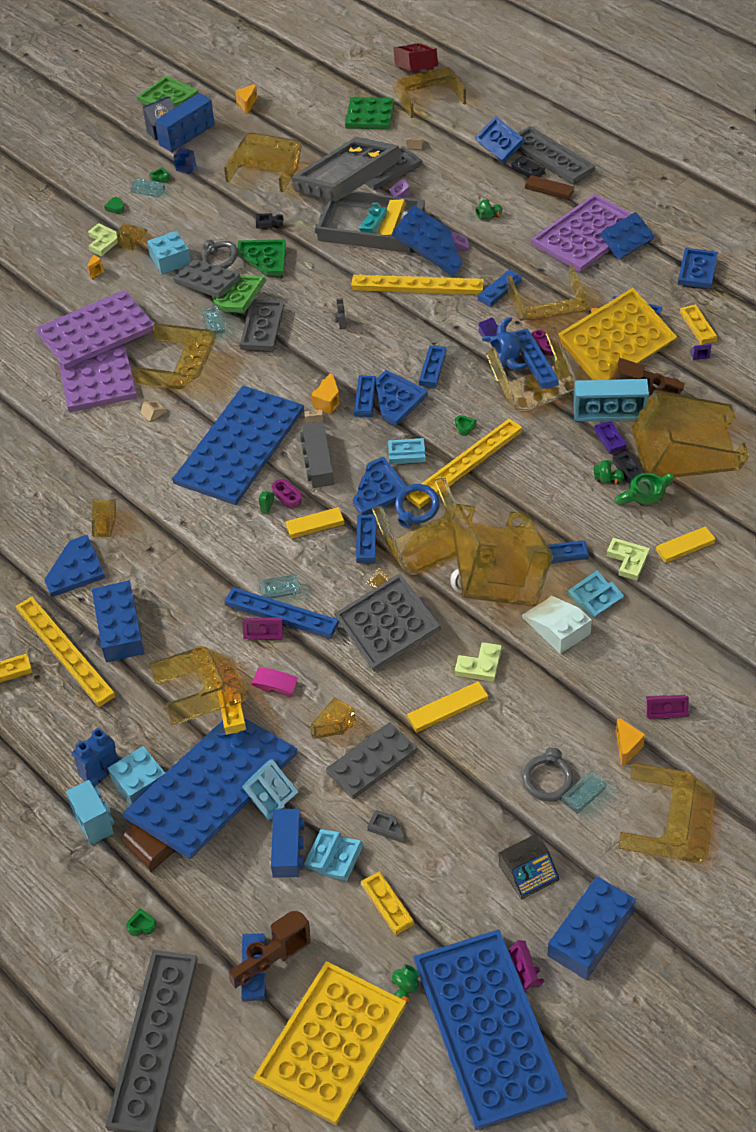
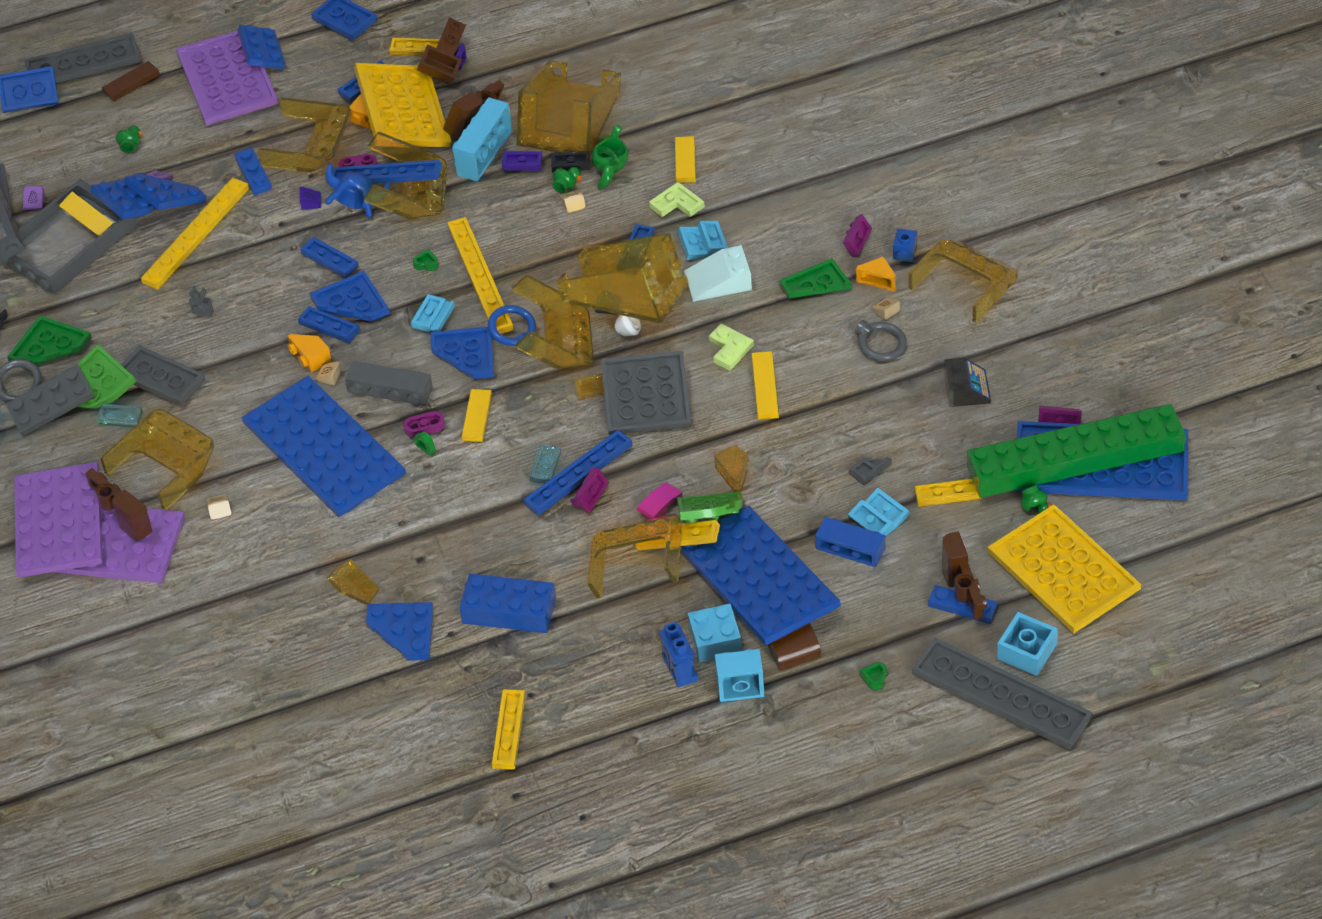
camera: 65 degrees left, 0 degrees up
yellow plate [15,597,115,708] -> none
medium azure slope [242,759,298,820] -> none
dark grey plate [326,722,417,799] -> none
blue plate [356,515,376,563] -> none
teal plate [359,203,388,233] -> none
black plate [511,156,545,177] -> none
blue brick [547,876,636,980] -> none
clear light blue plate [561,771,607,814] -> none
none -> reddish brown plate [85,468,153,540]
none -> reddish brown plate [417,17,466,85]
none -> tan slope [560,190,586,213]
none -> bright green plate [677,491,743,523]
none -> green wing [779,258,852,298]
none -> tan slope [872,297,900,321]
none -> blue brick [893,228,917,262]
none -> green brick [967,404,1186,498]
none -> medium azure brick [997,612,1058,676]

